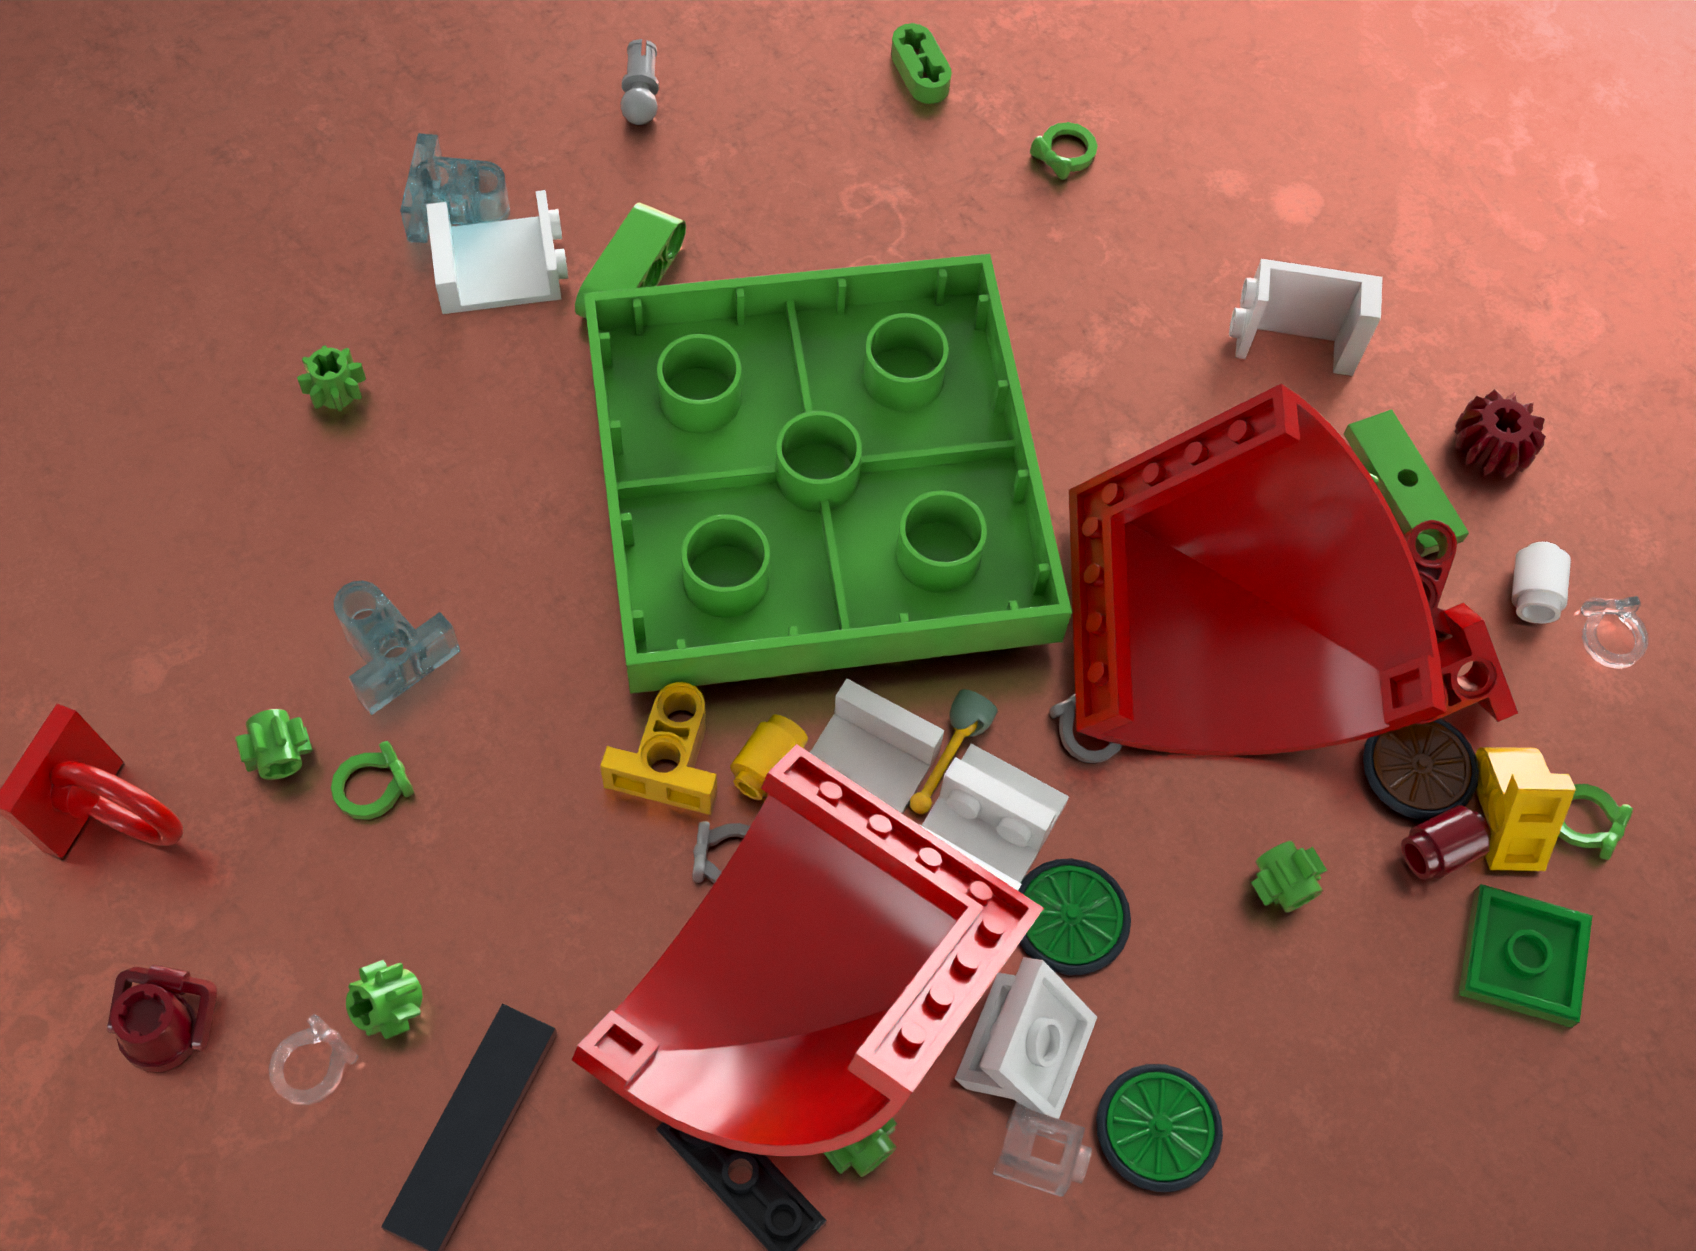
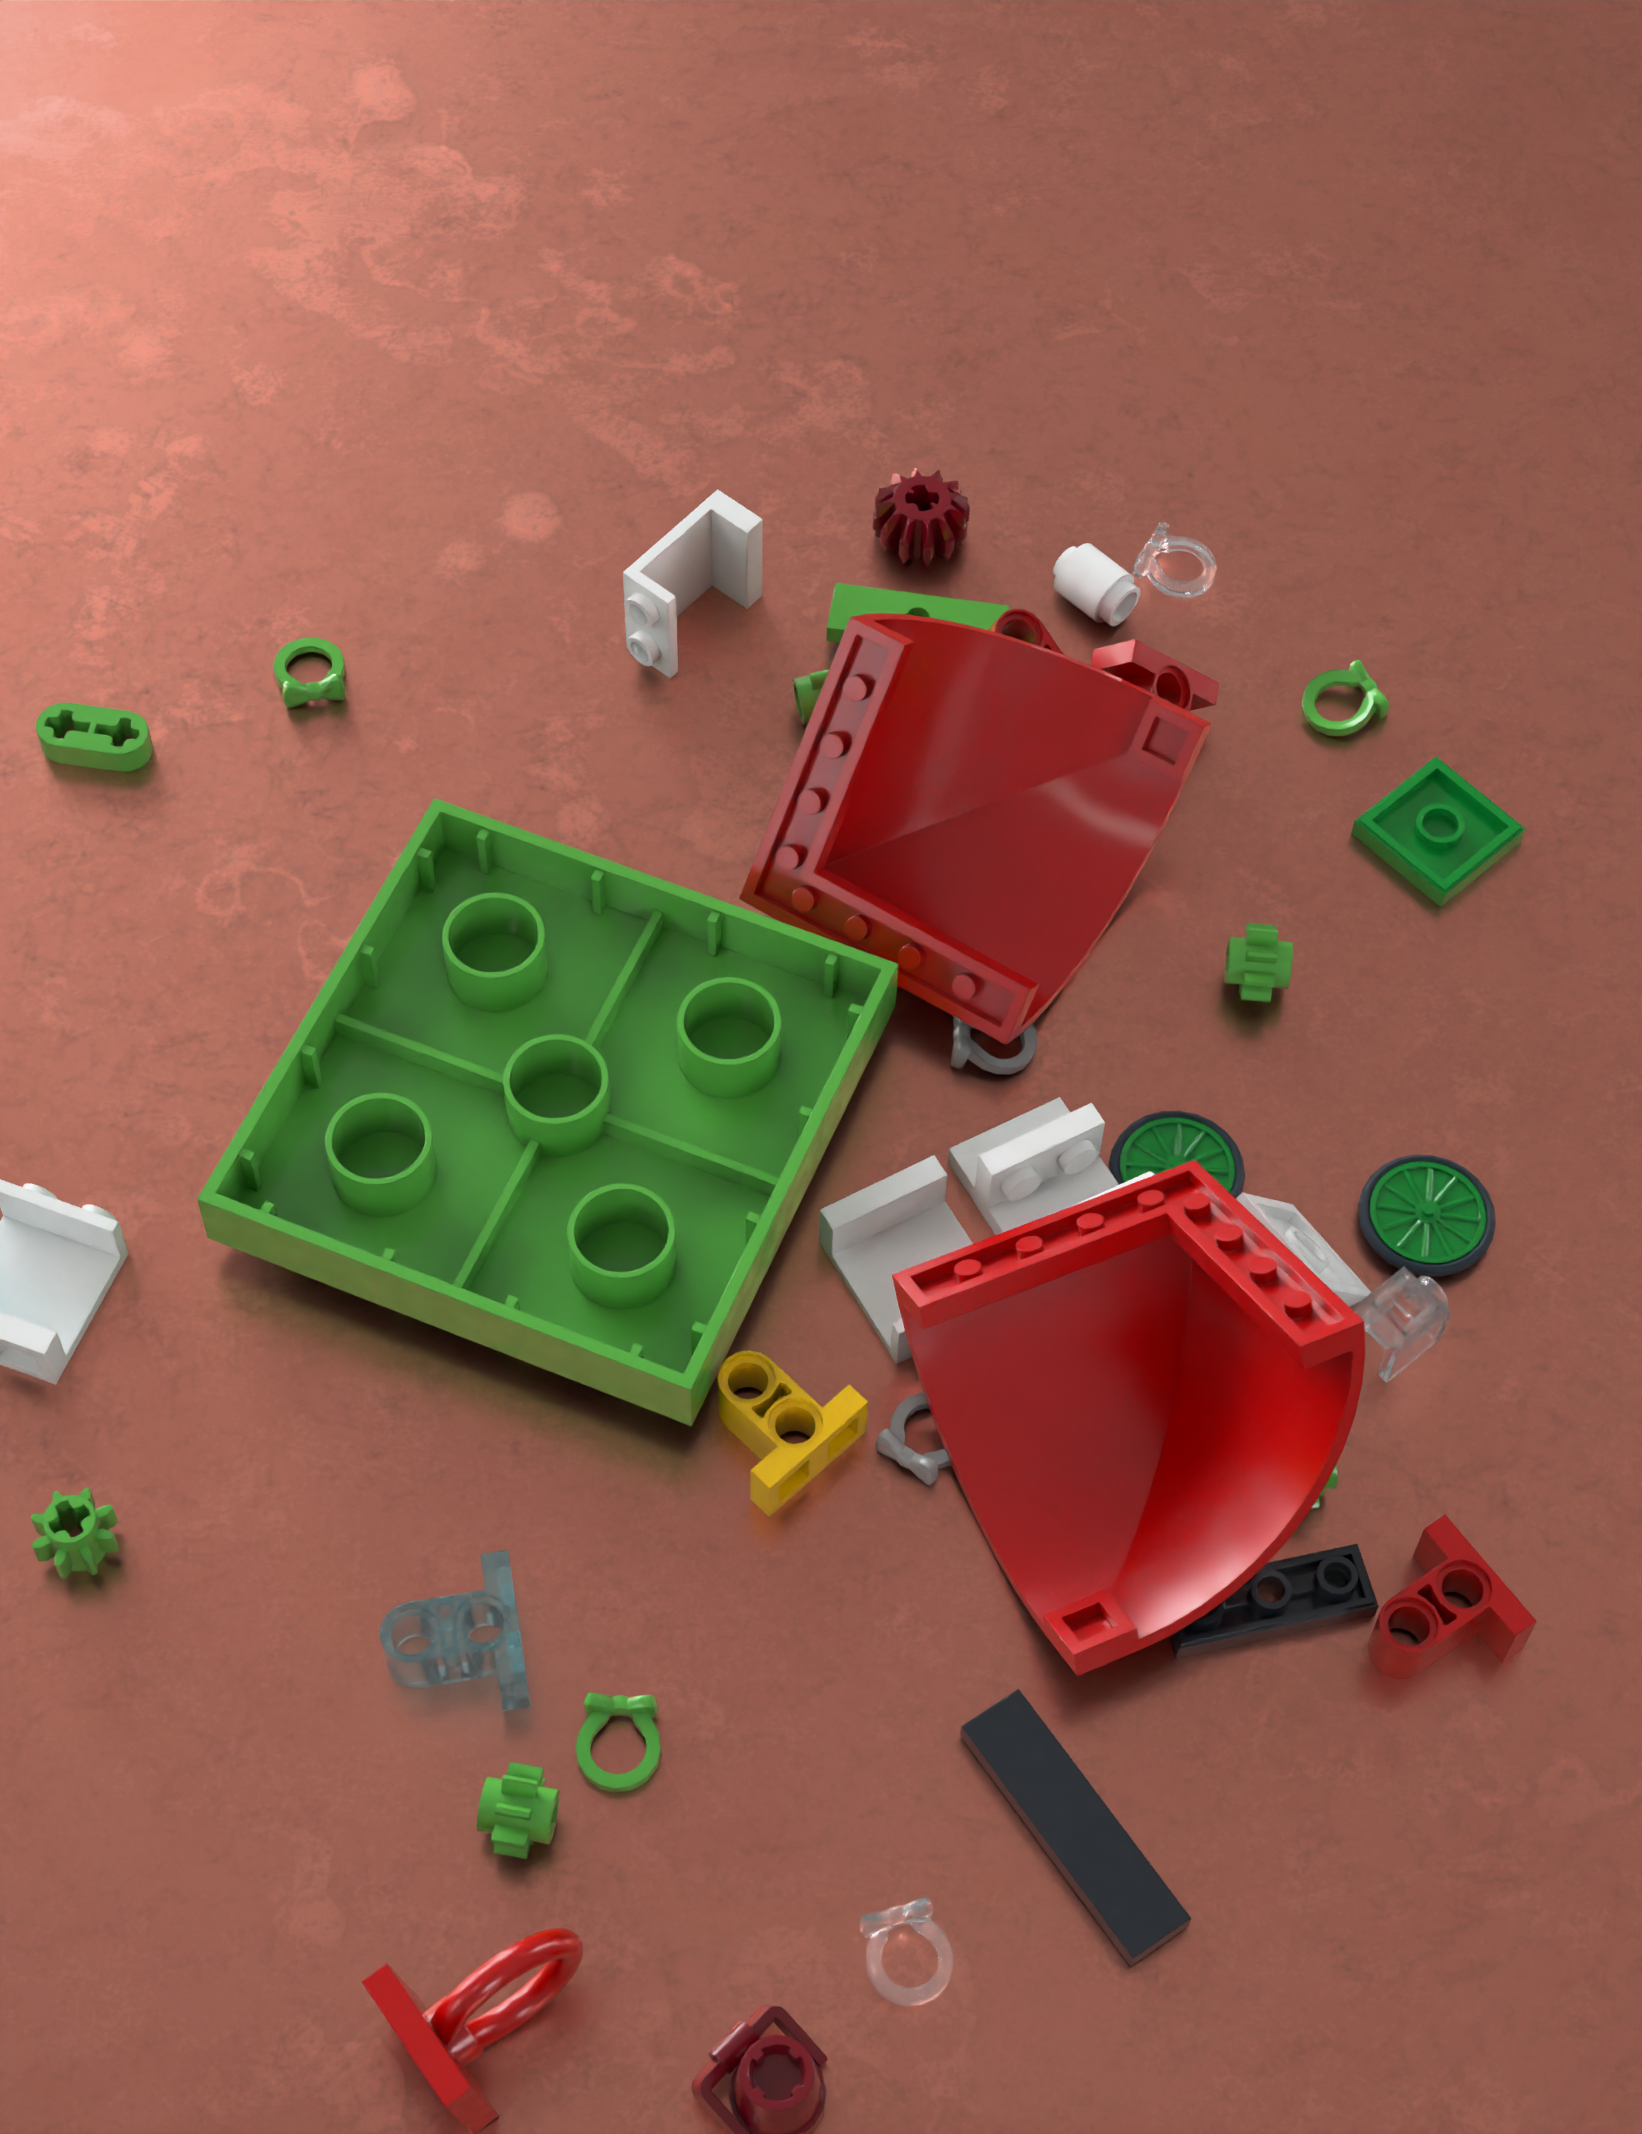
camera: 55 degrees left, 5 degrees down
bright green gear [346,960,423,1039] -> none
bright green beam [575,202,686,318] -> none
yellow brick [730,714,808,800] -> none
hinge [910,689,998,814] -> none
reddish brown wheel [1363,718,1479,820] -> none
dark red brick [1401,805,1491,879] -> none
yellow tile [1475,747,1576,871] -> none

